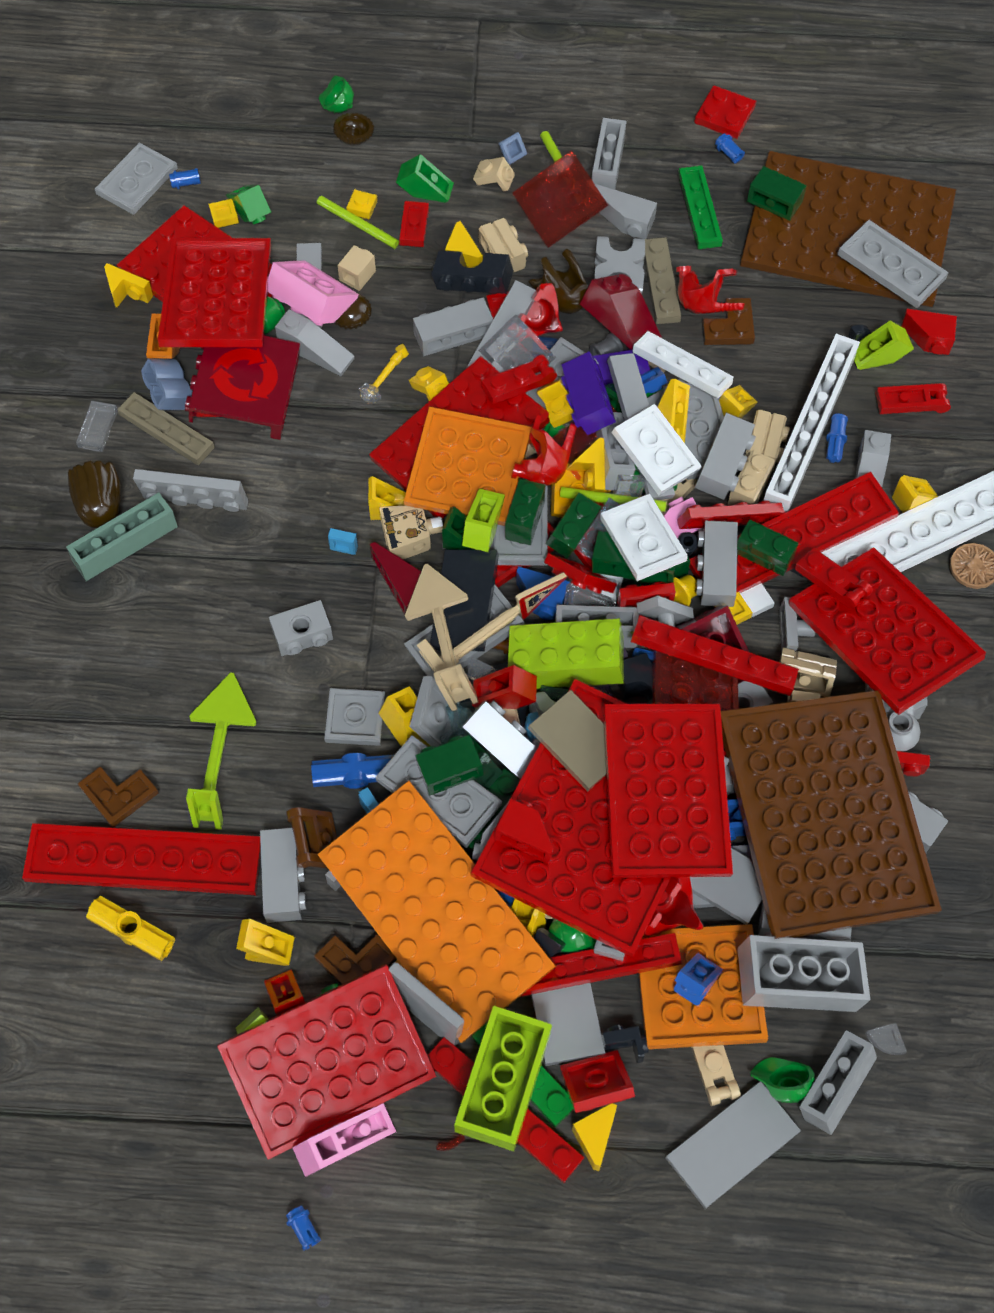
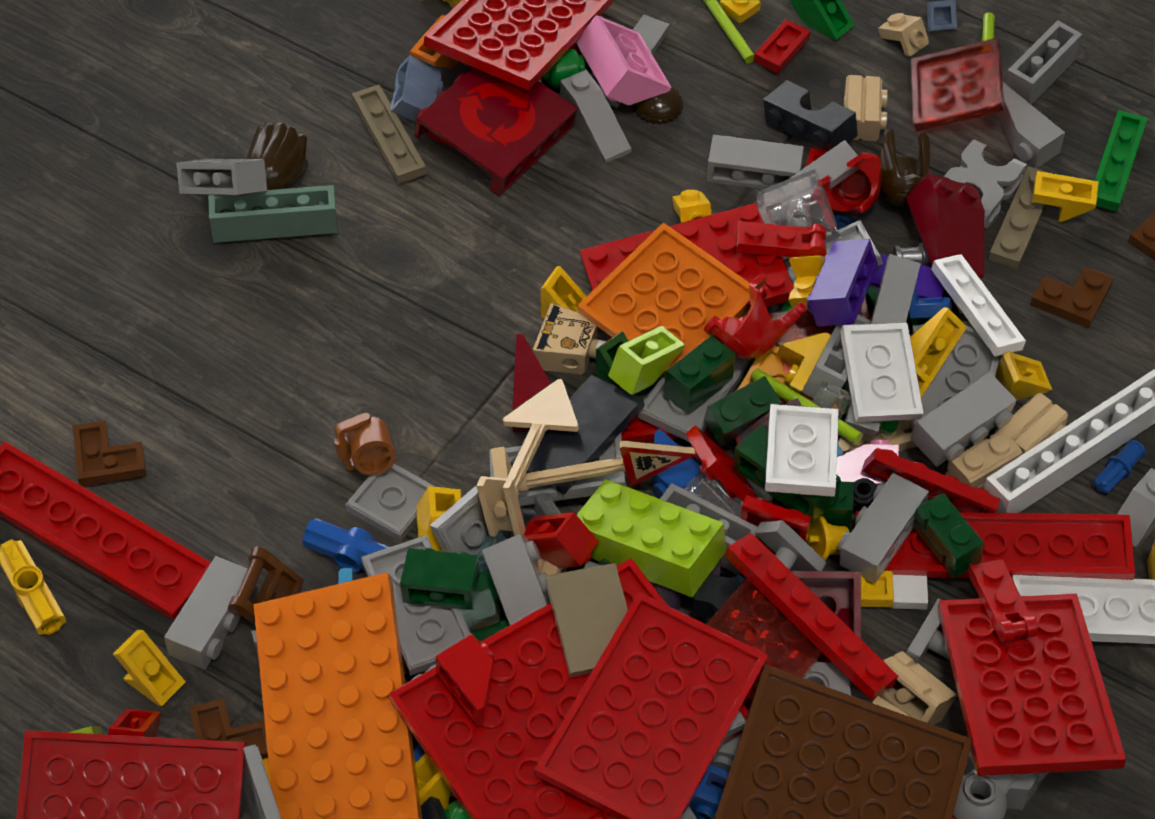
camera: 30 degrees right, 10 degrees down
clear tile [76,401,118,452] -> none
light grey plate [133,469,248,512] -> none
lime piece [186,673,256,830] -> none
light grey brick [269,600,333,656] -> none
dark azure tile [328,528,358,555] -> none
tan brick [338,245,376,291] -> none
piece [359,344,409,403] -> none
yellow slope [445,221,483,268] -> none
red piece [676,266,745,314] -> none
none -> light grey brick [176,159,267,195]
none -> dark orange piece [334,413,396,475]
none -> yellow slope [1032,171,1099,222]

